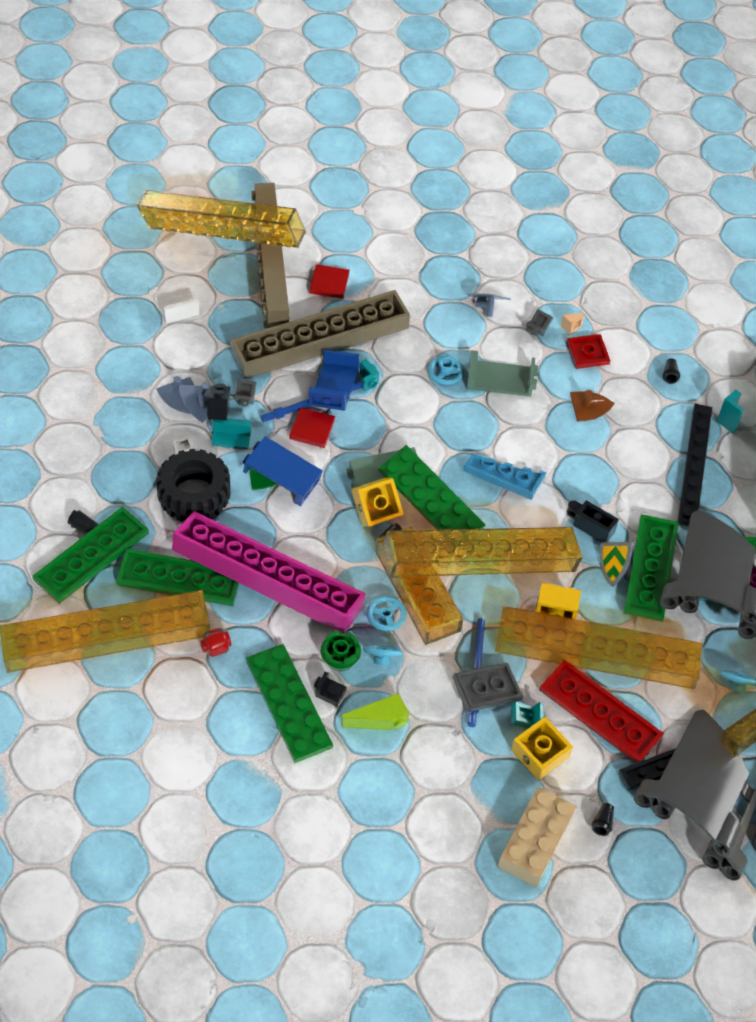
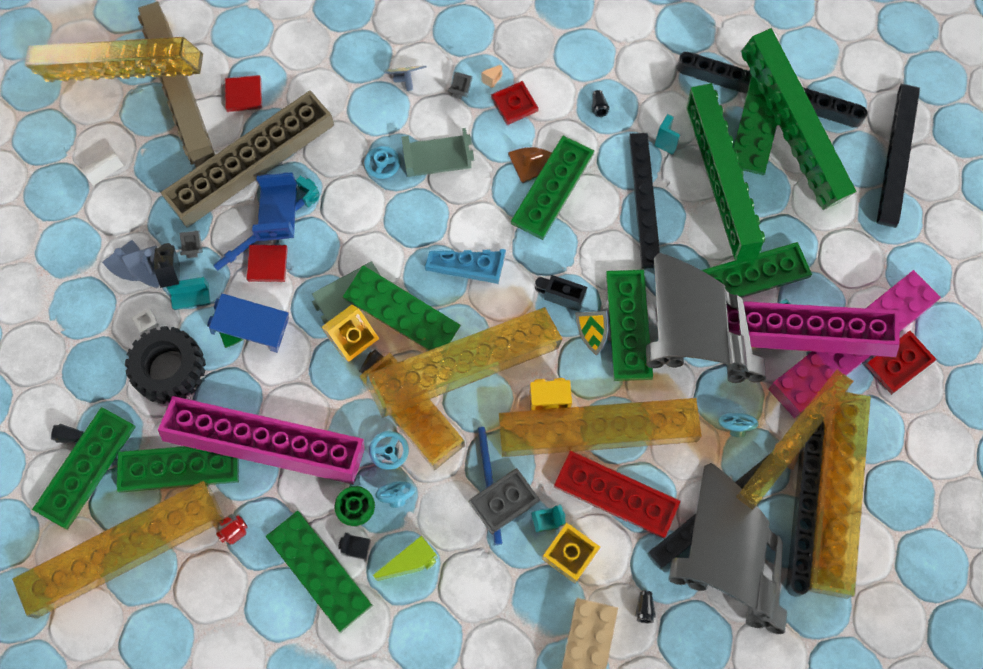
camera: 10 degrees left, 15 degrees up
none -> green plate [511,136,595,240]

